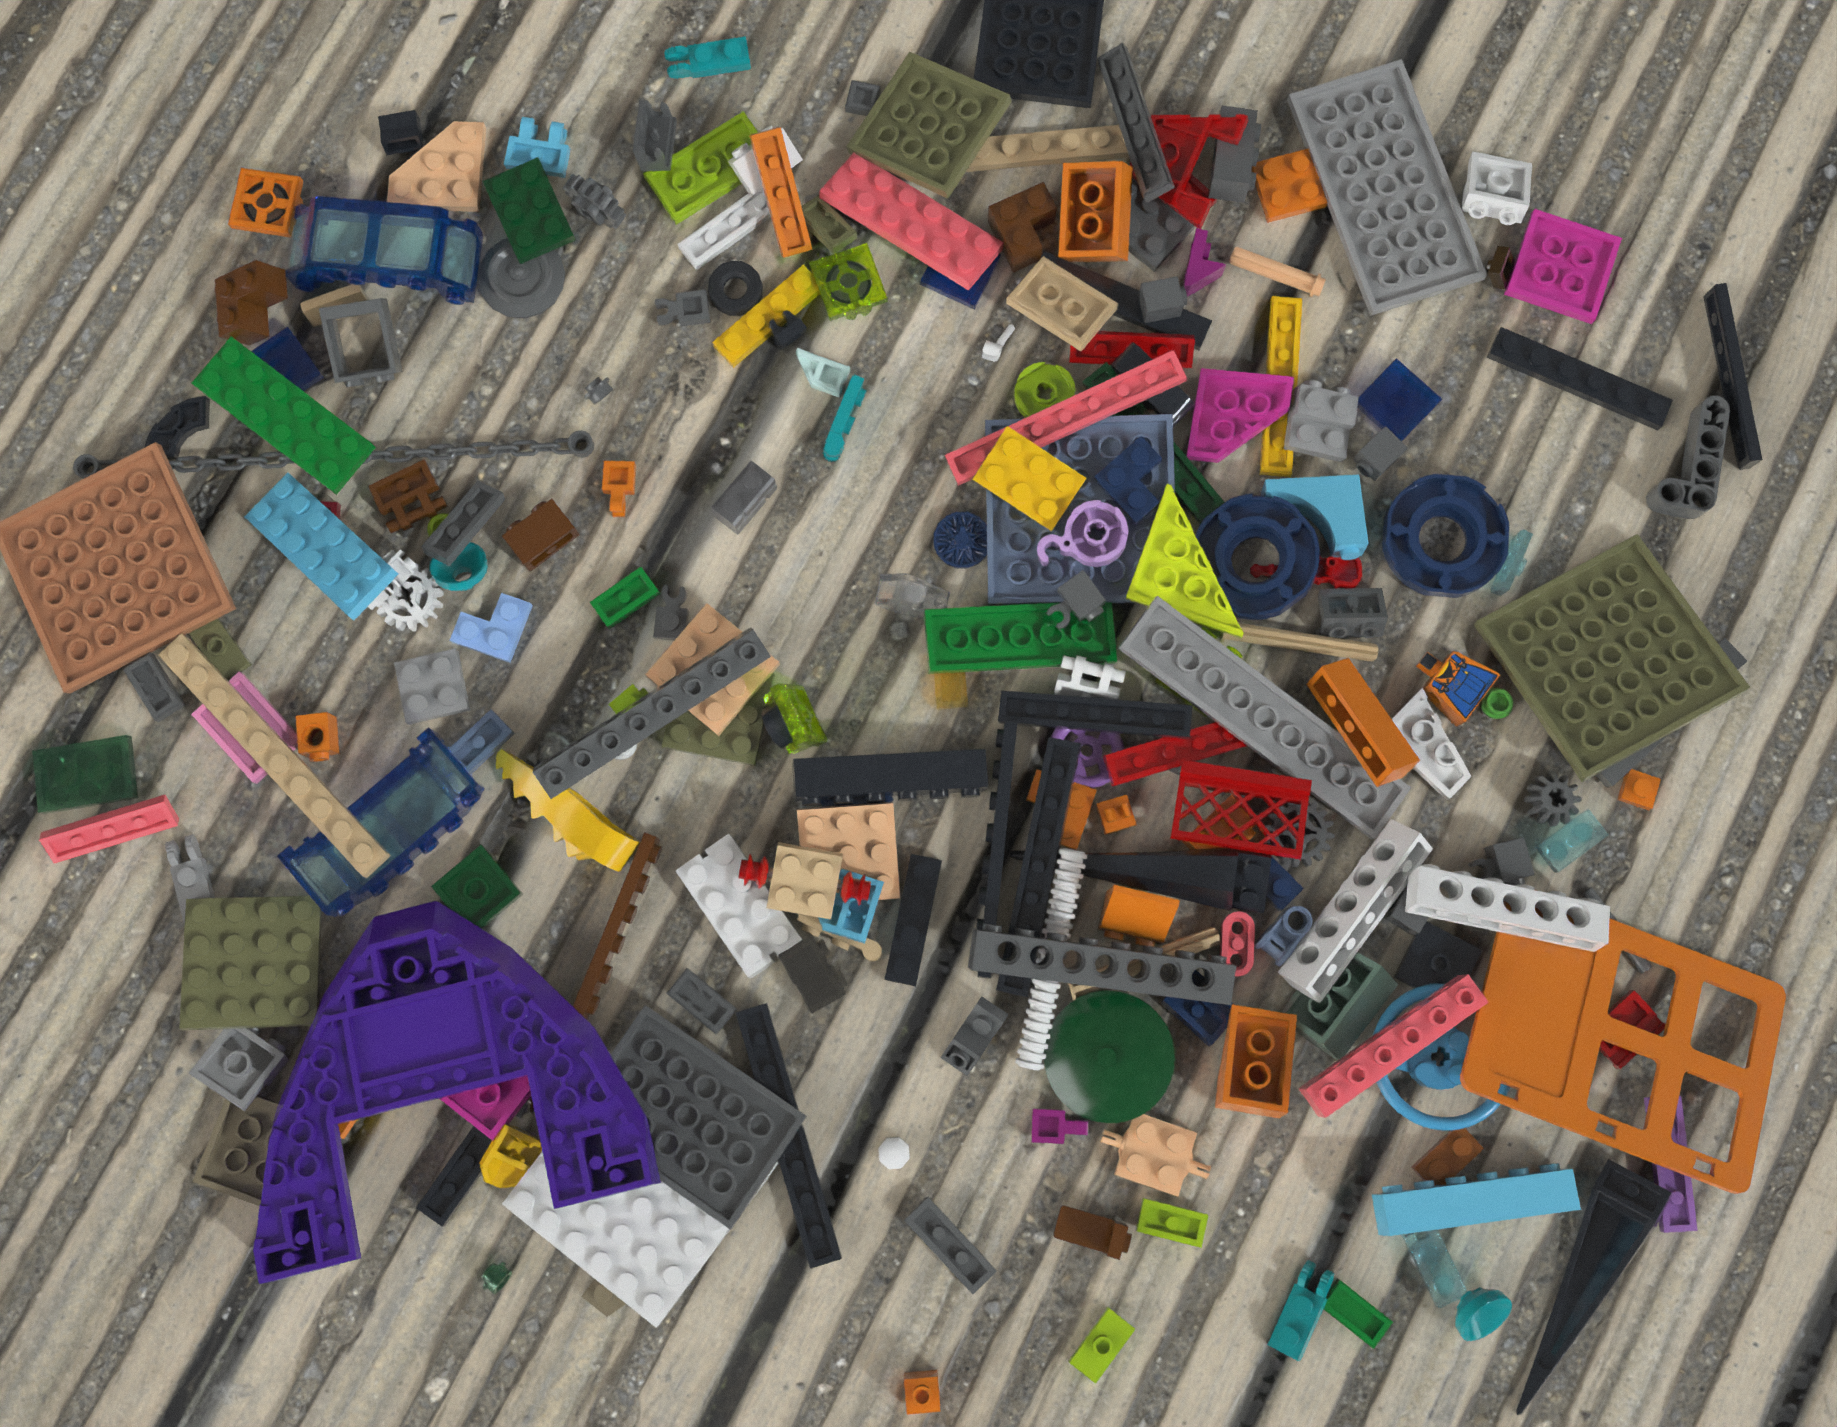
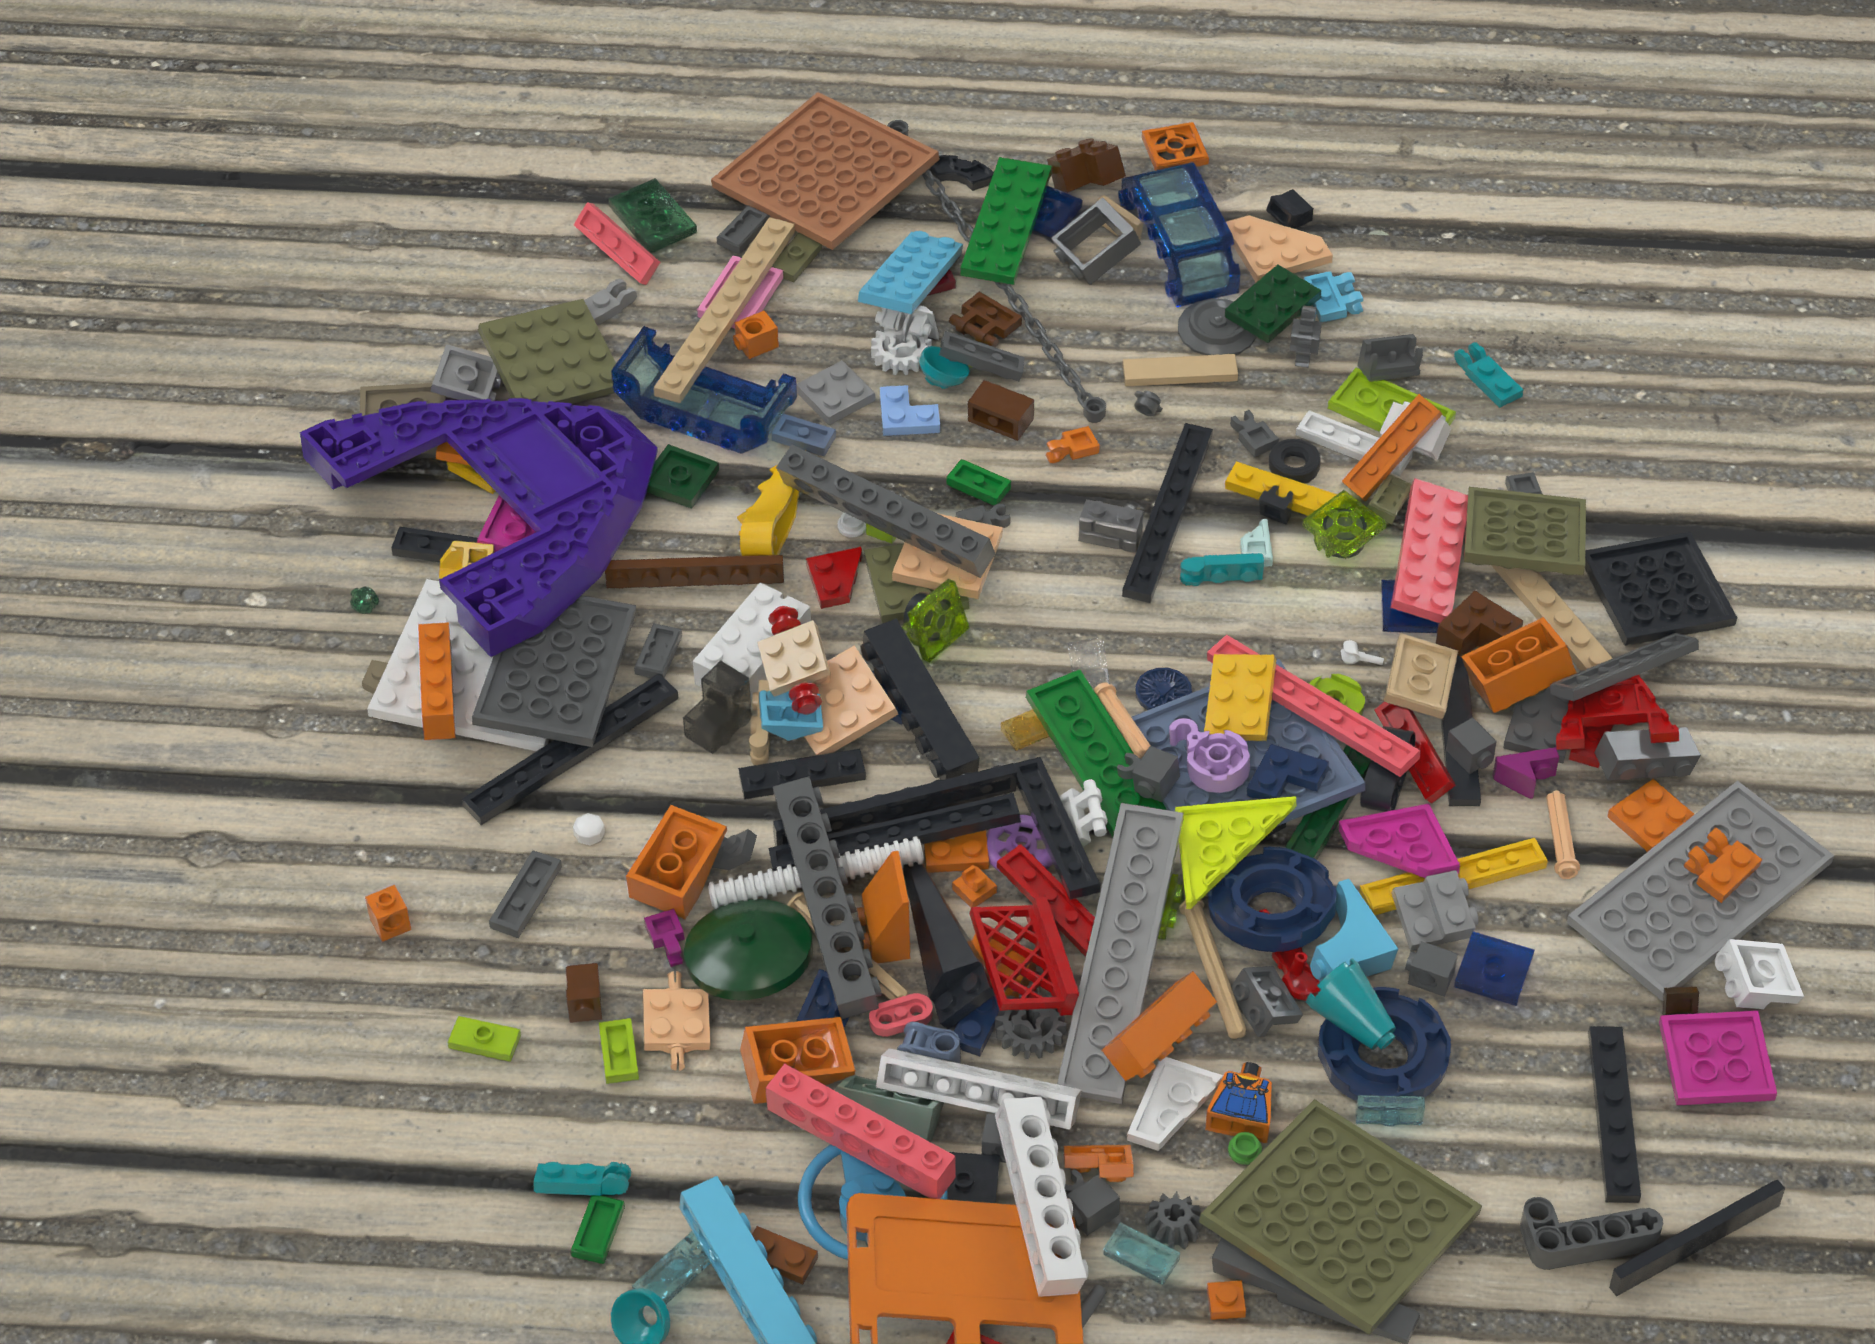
camera: 65 degrees right, 30 degrees down
none -> orange brick [418,622,456,740]
none -> orange slope [626,805,727,919]
none -> red wing [806,547,862,609]
none -> orange plate [1064,1145,1134,1182]
none -> light nougat axle [1094,682,1151,759]
none -> tan tile [1122,354,1238,387]
none -> black plate [1122,423,1213,603]
none -> teal cone [1306,958,1396,1050]
none -> orange plate [1684,827,1762,903]

